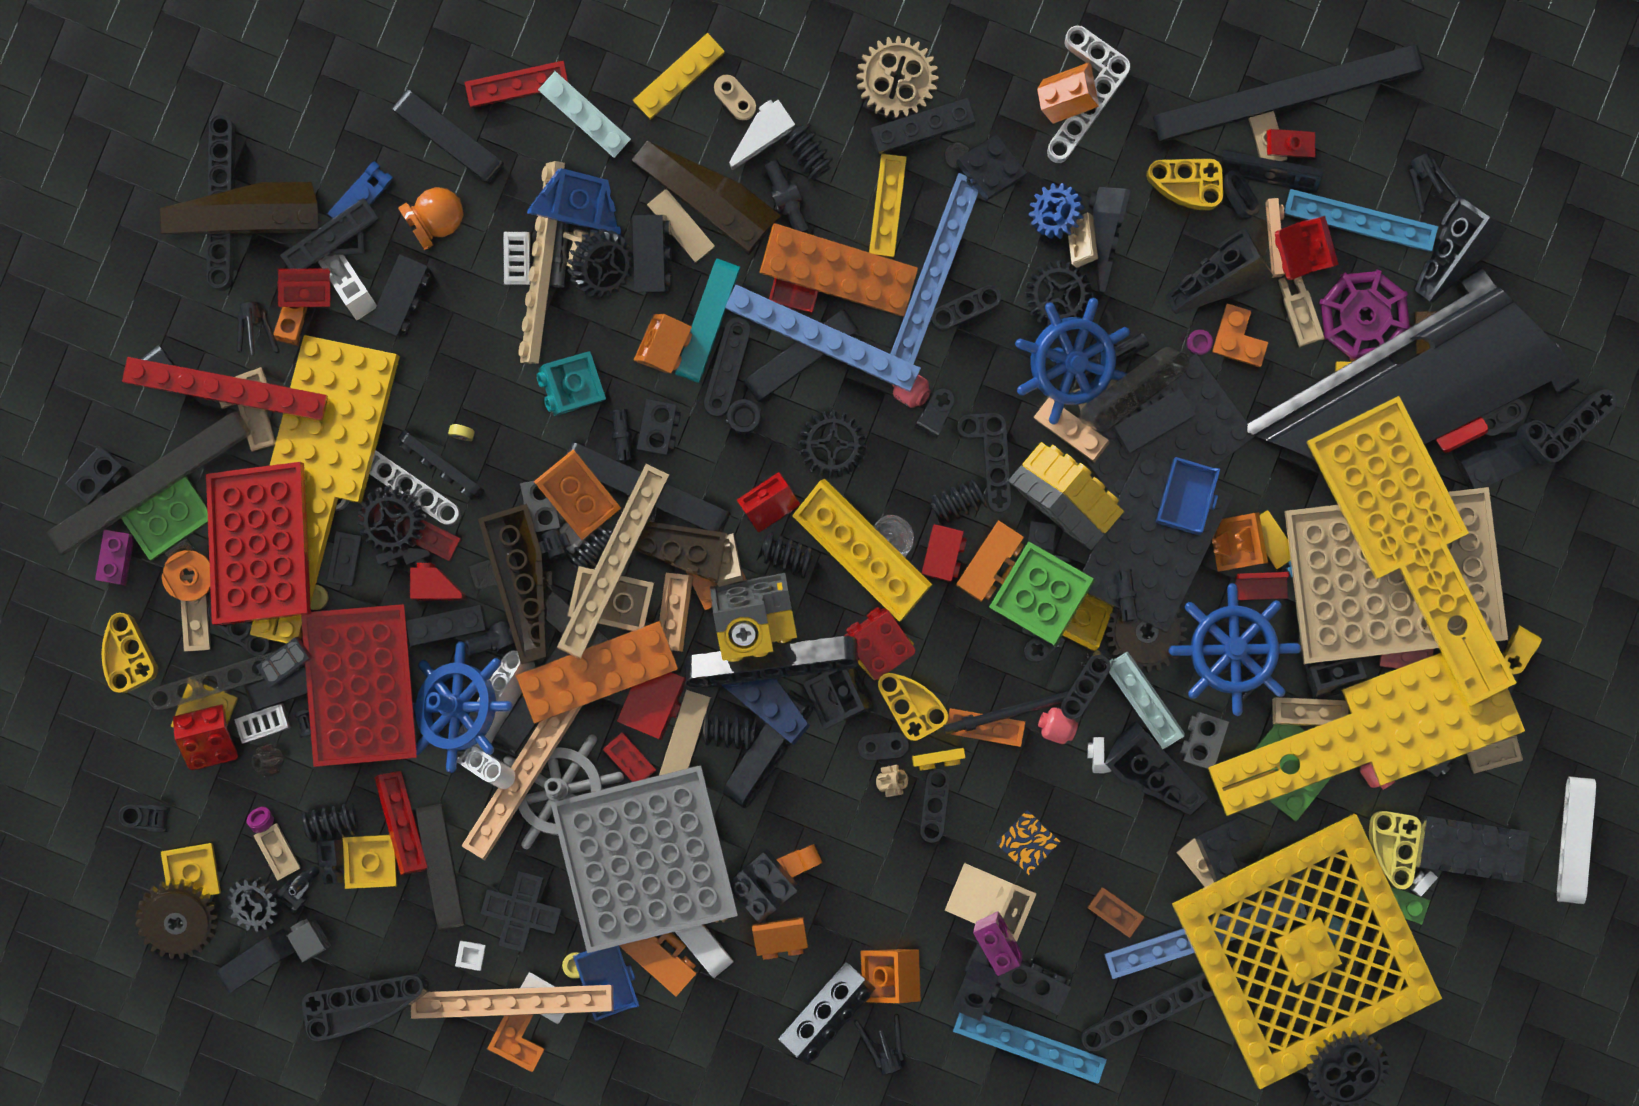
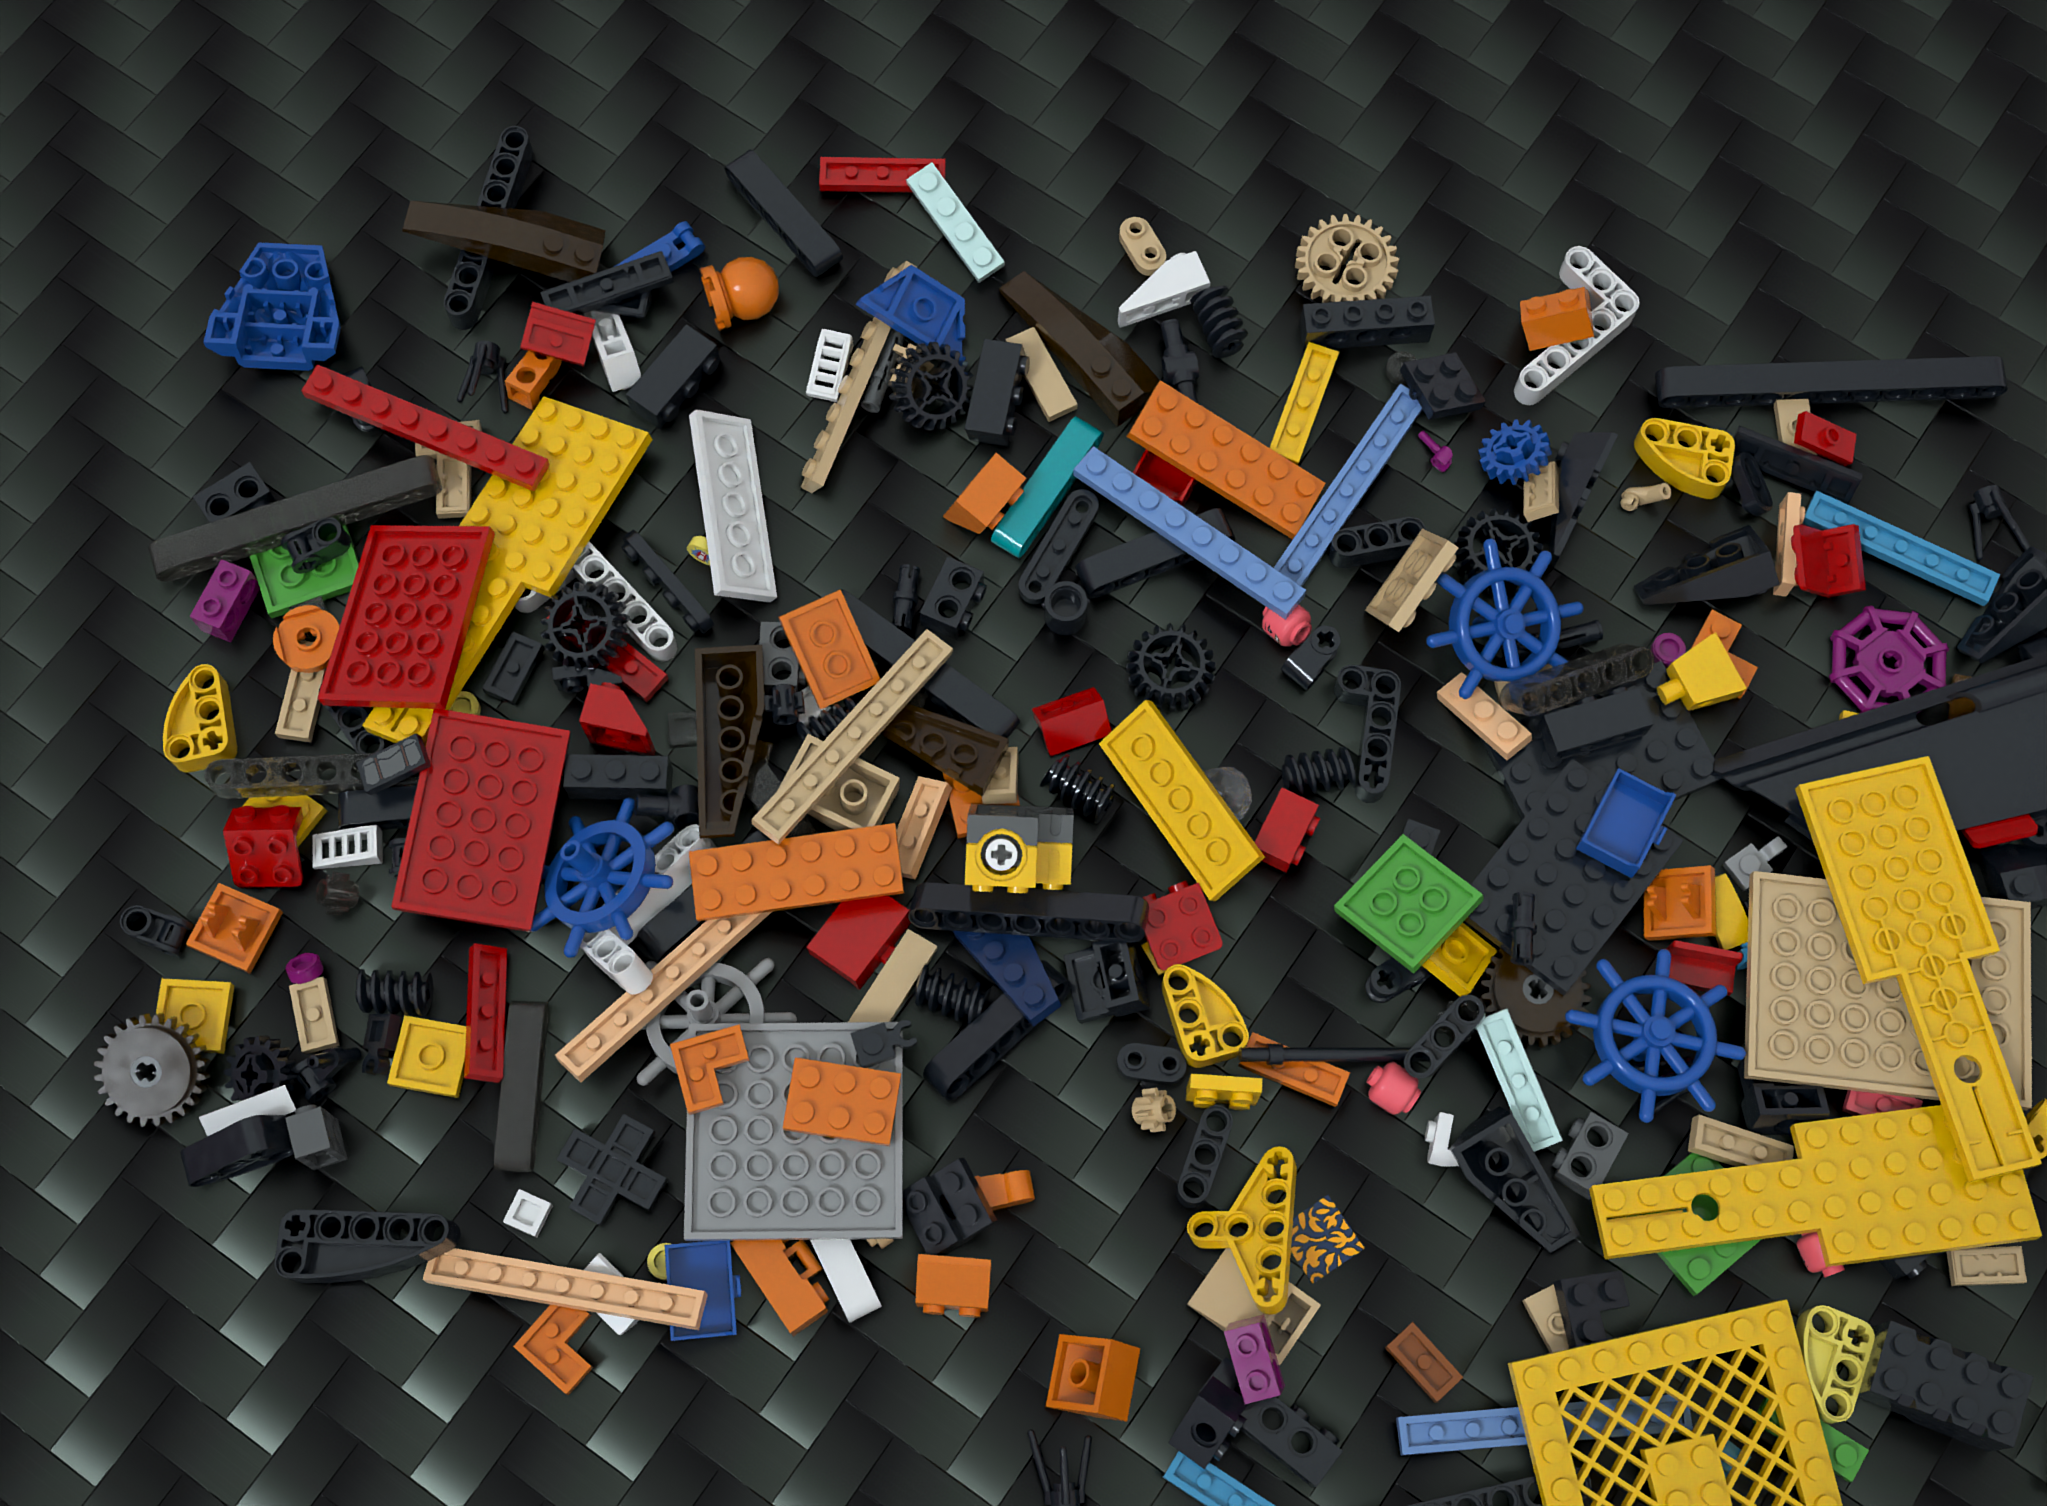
camera: 10 degrees right, 15 degrees down
teal plate [537,351,606,416] -> none
red plate [603,732,656,782] -> none
yellow plate [633,33,725,120] -> none
brick [779,962,876,1065] -> none
orange piece [956,520,1024,602] -> none
piece [1008,442,1124,550] -> none
tan hinge [1278,276,1324,347] -> none
white plate [1410,870,1438,896] -> none
none -> orange plate [186,883,283,974]
none -> white sticker [199,1085,296,1137]
none -> blue wedge [204,242,341,371]
none -> black piece [281,517,351,574]
none -> orange plate [670,1024,750,1115]
none -> white plate [689,410,777,602]
none -> orange plate [783,1057,901,1147]
none -> black plate [850,1020,917,1068]
none -> yellow beam [1187,1146,1297,1315]
none -> tan plate [1365,529,1458,632]
none -> magenta hand [1418,430,1453,472]
none -> tan arm [1620,483,1671,511]
none -> yellow torso [1657,632,1747,711]
none -> light grey plate [1722,836,1787,892]

